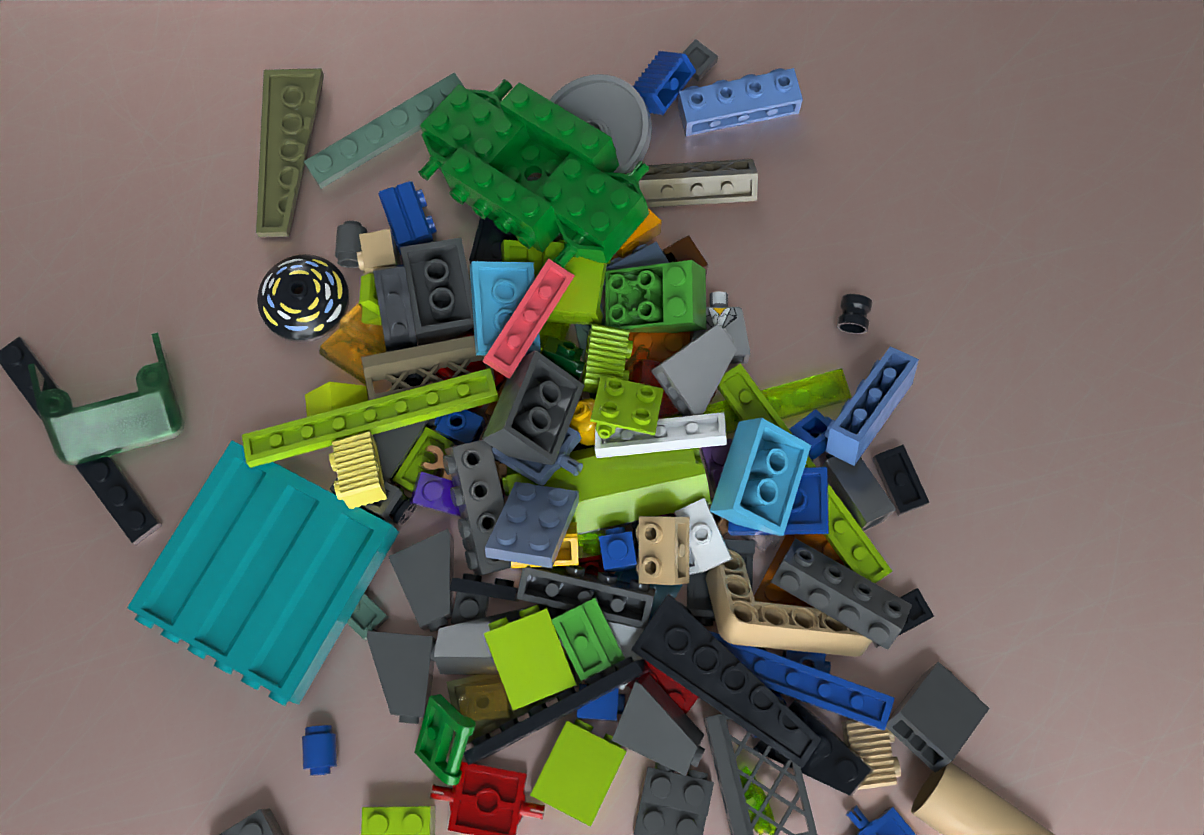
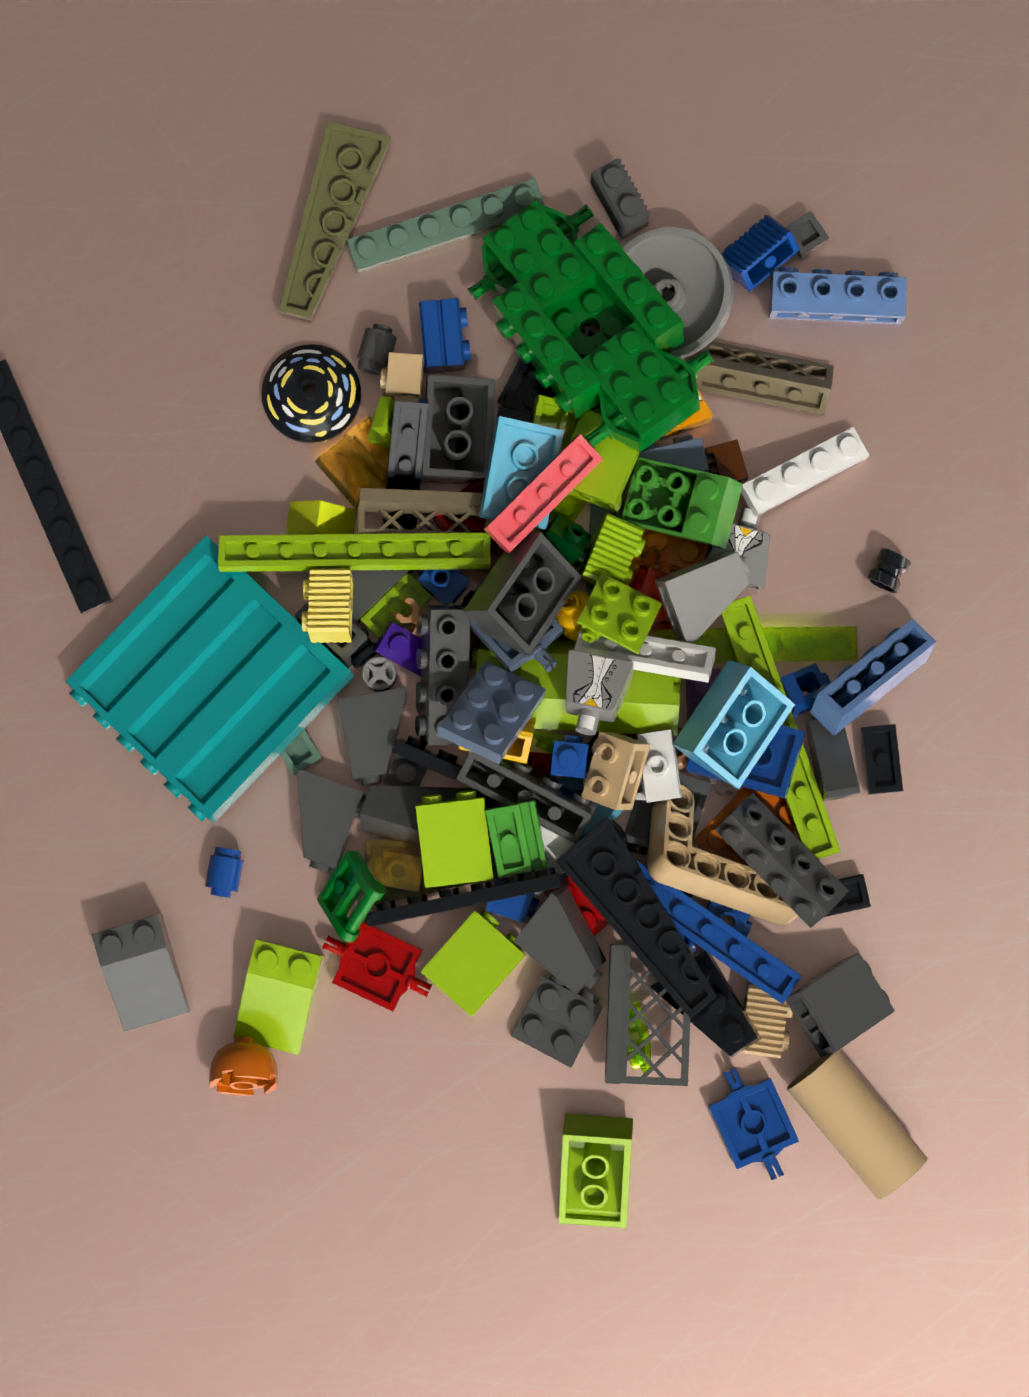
camera: 15 degrees right, 10 degrees up
clear green windscreen [28,332,185,465] -> none
none -> light grey wheel [362,657,397,692]
none -> light grey torso [566,649,634,735]
none -> dark grey brick [590,158,651,239]
none -> white plate [741,427,870,517]

